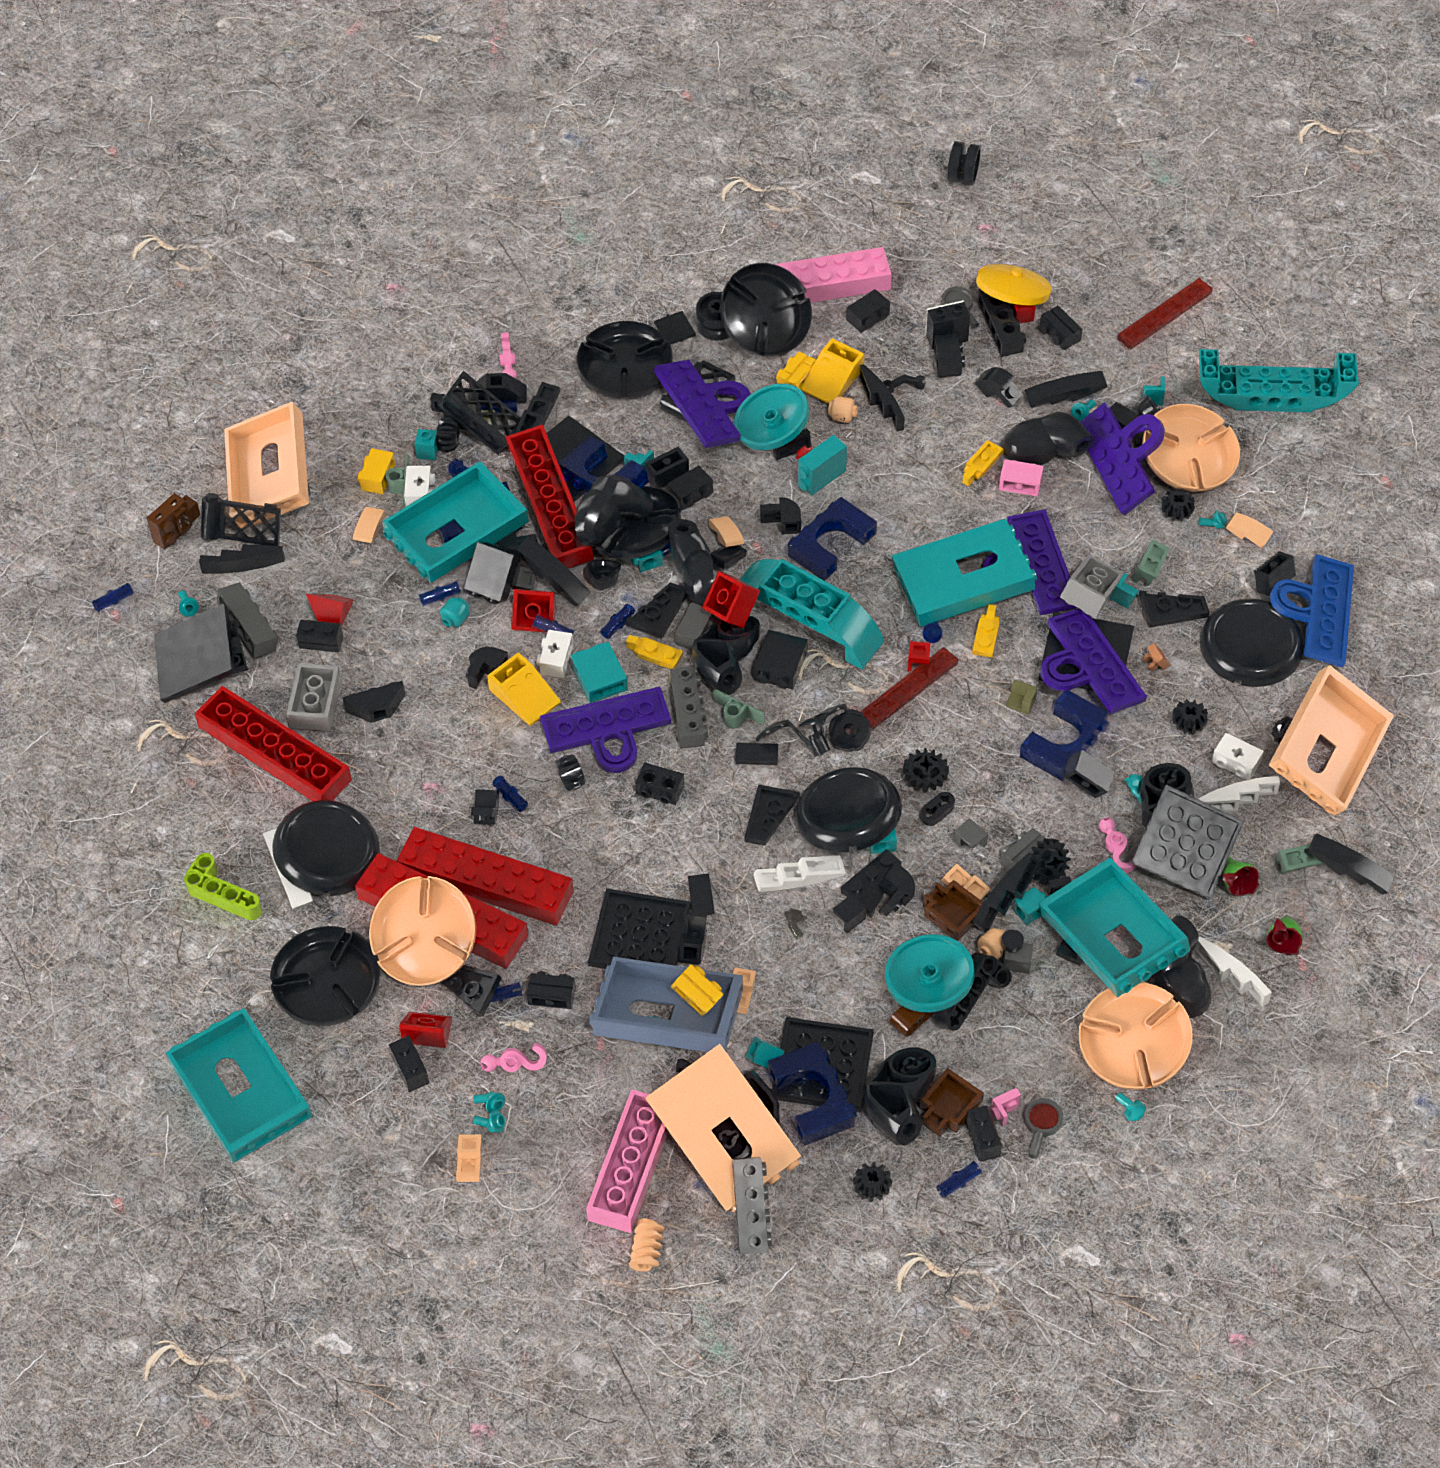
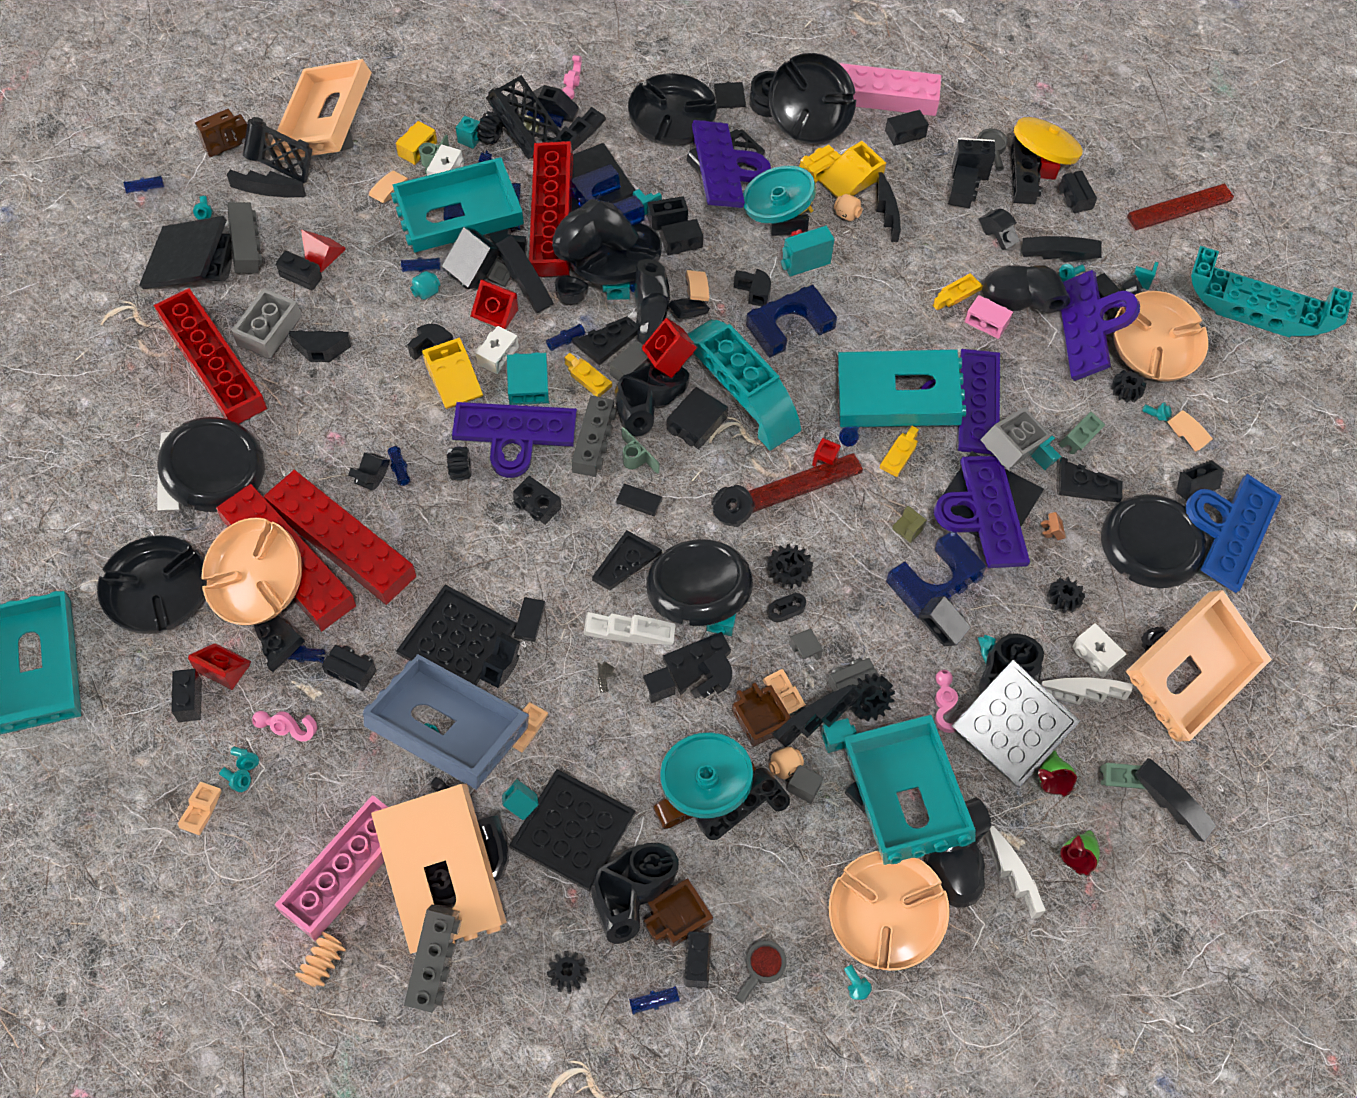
camera: 15 degrees right, 5 degrees up
lime beam [184,853,262,920] -> none
clear blue pin [532,614,575,635] -> none
yellow brick [670,964,724,1017] -> none
black plant [756,703,847,756] -> none
clear blue arch [768,1042,857,1146] -> none
black arm [883,375,926,393] -> none
black wheel [947,141,981,185] -> none
bright pink bracket [990,1088,1021,1126] -> none
black tile [1001,929,1024,952] -> none
black tile [1047,876,1072,896] -> none

